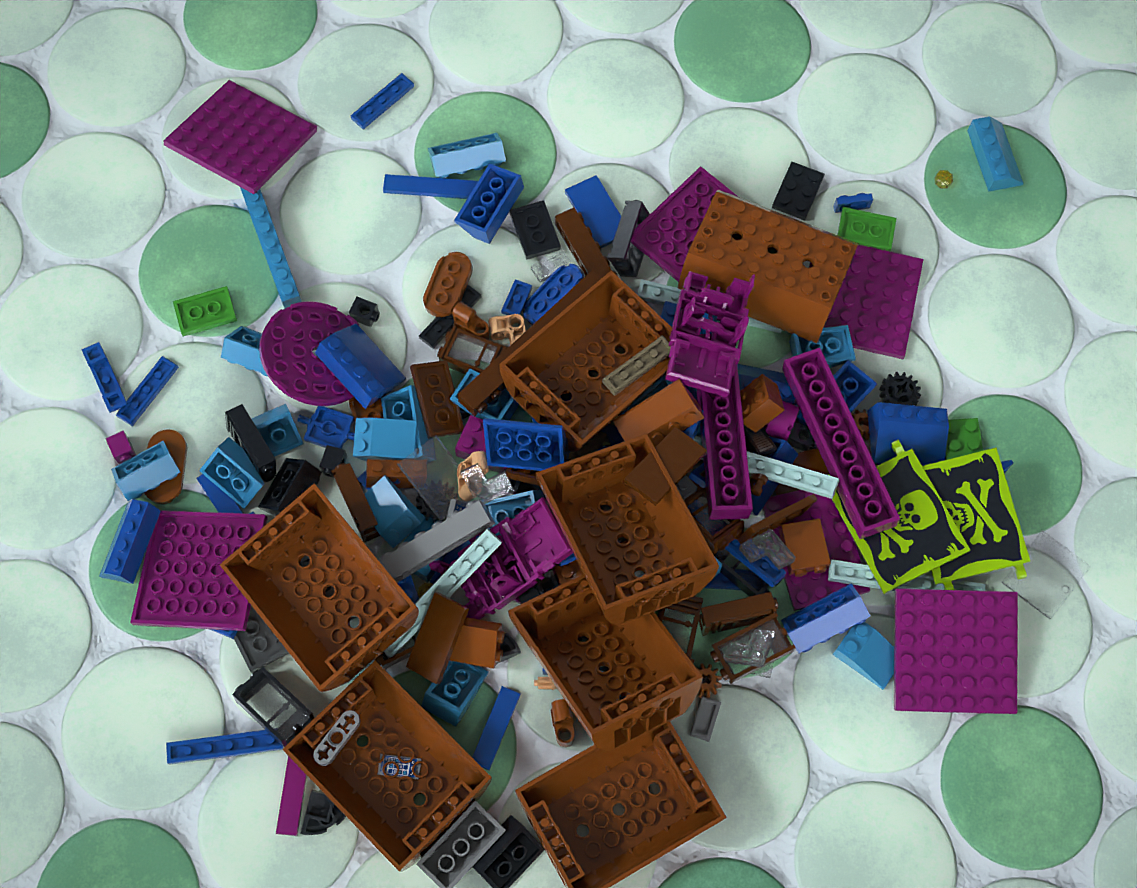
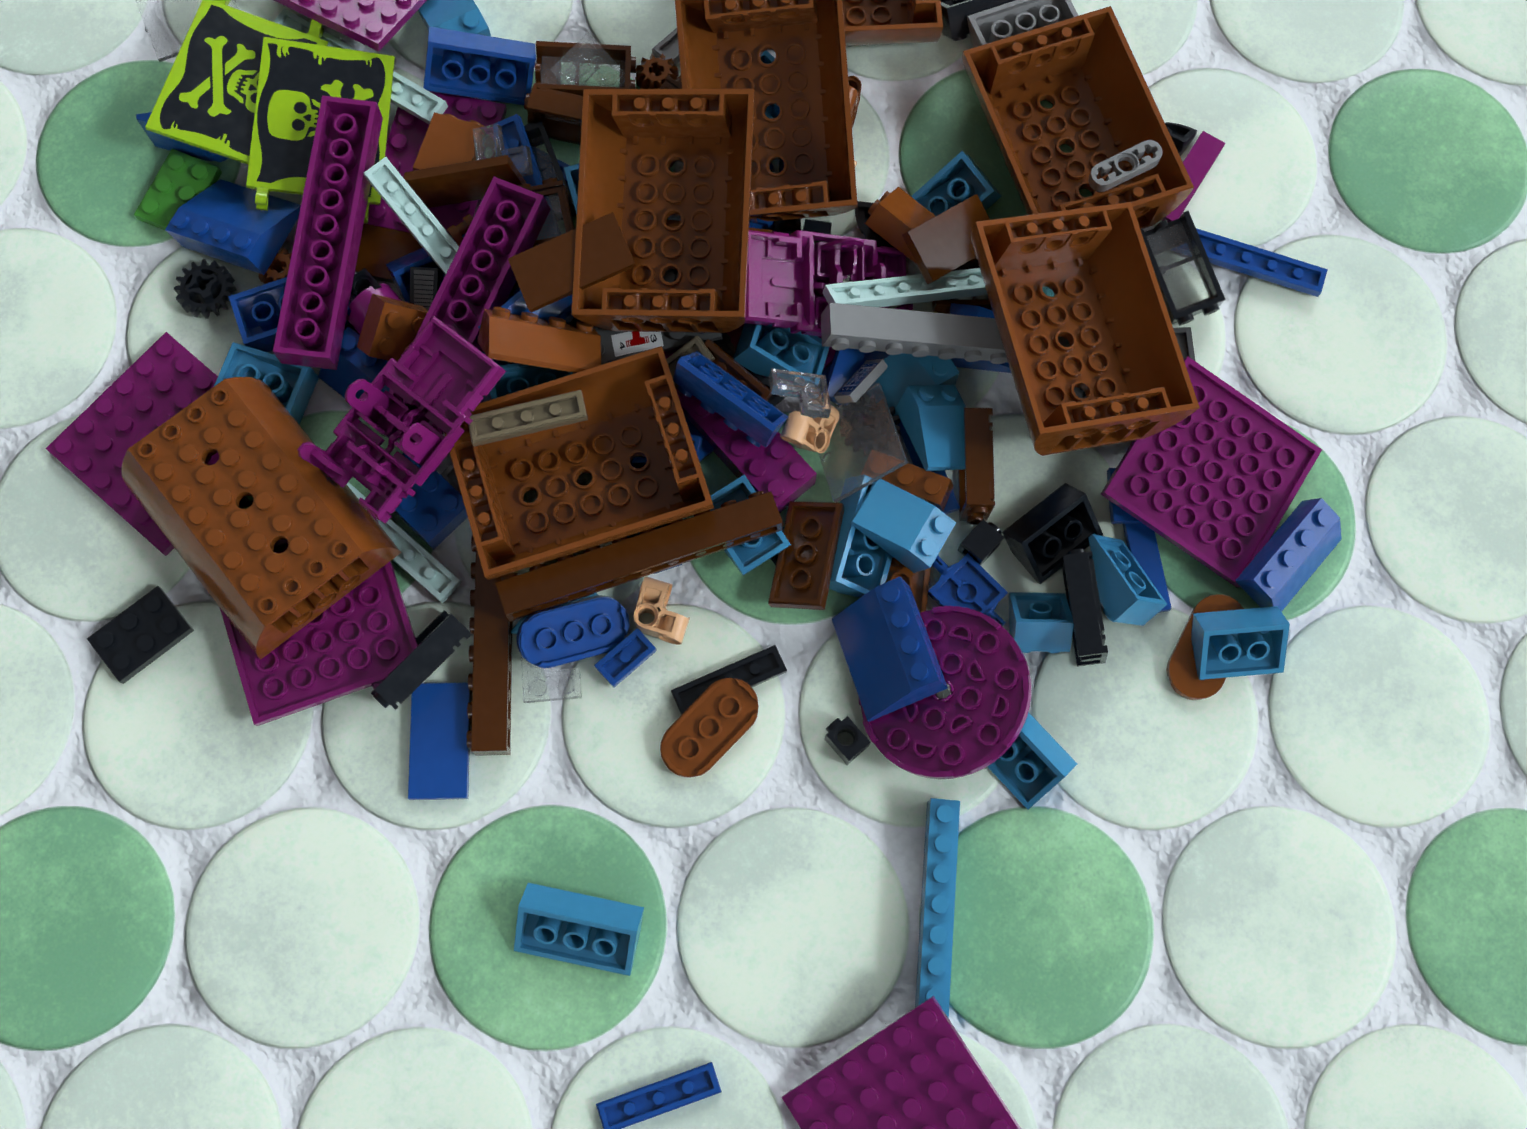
camera: 155 degrees left, 5 degrees up
blue slope [81,342,128,413] -> none
magenta brick [105,430,136,464] -> none
blue tile [116,356,179,427] -> none
bright green plate [173,286,237,337] -> none
tile [377,754,421,780] -> none
blue tile [383,174,478,199] -> none
door [437,326,508,375] -> none
dark orange piece [452,301,490,340] -> none
blue slope [454,163,524,244] -> none
blue tile [472,686,521,771] -> none
black plate [509,200,561,260] -> none
blue plate [833,193,873,213] -> none
bright green plate [837,207,897,251] -> none

